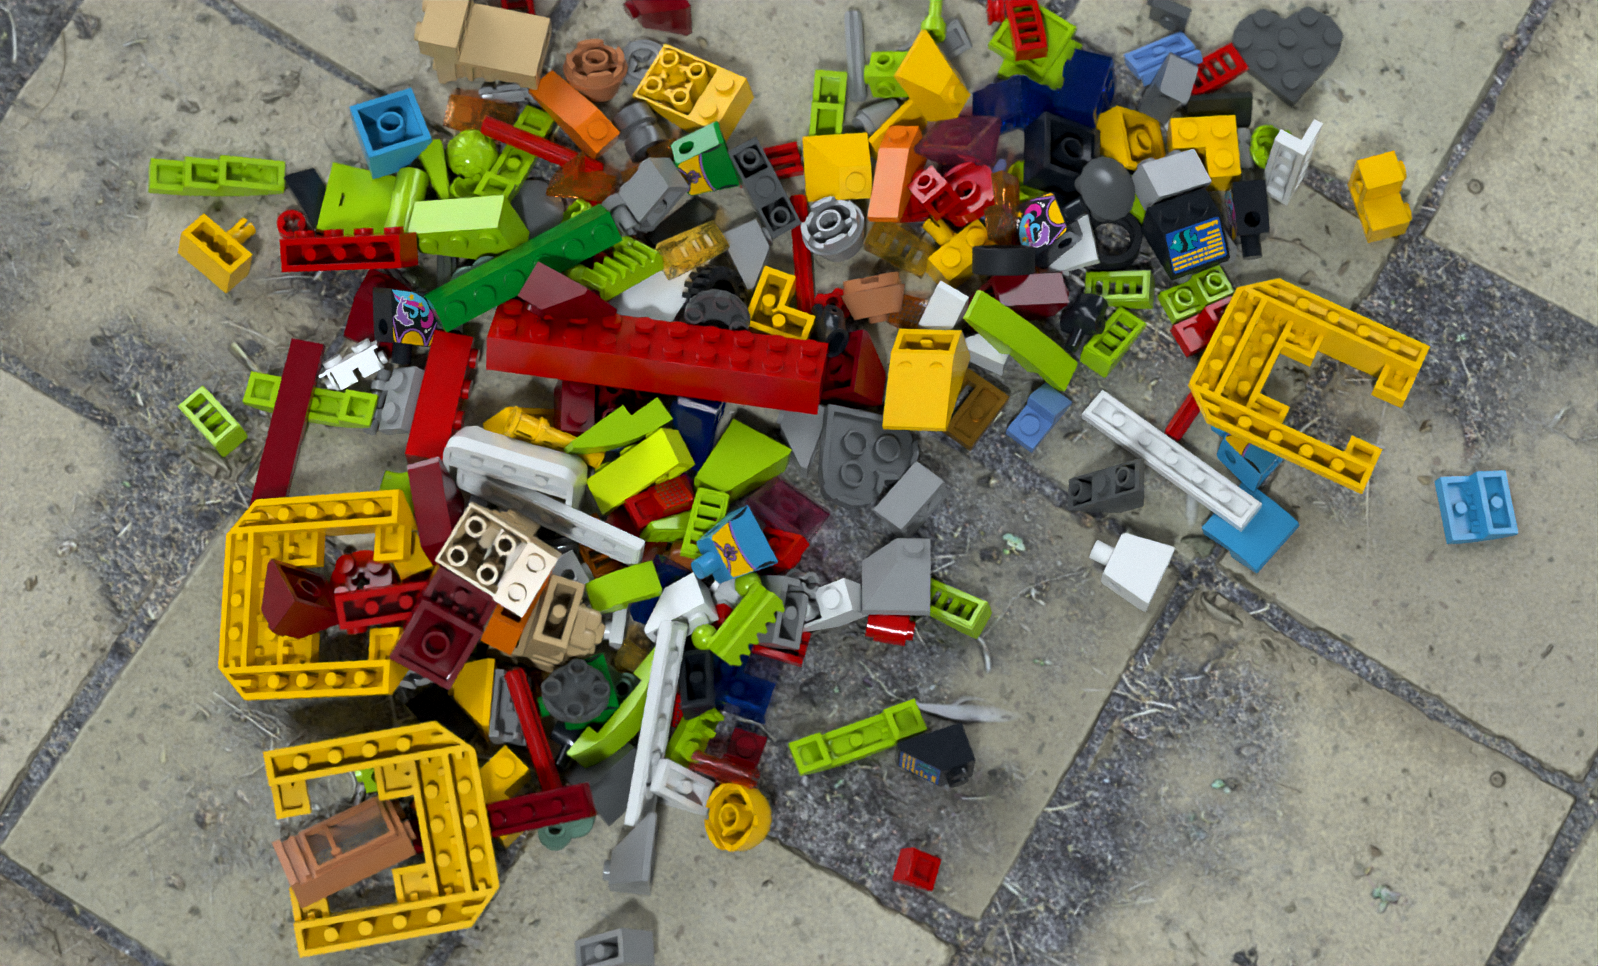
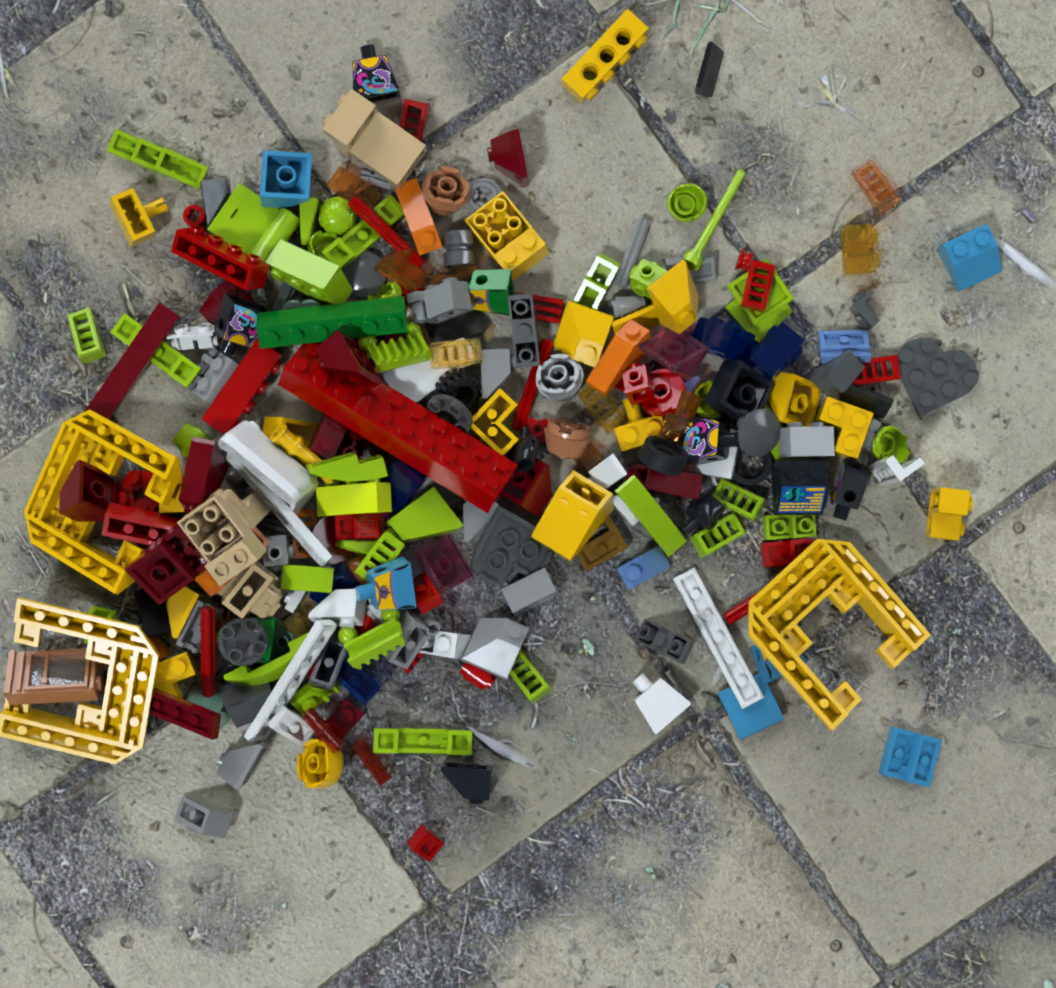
camera: 25 degrees right, 15 degrees up
none -> clear red pin [351,738,392,786]

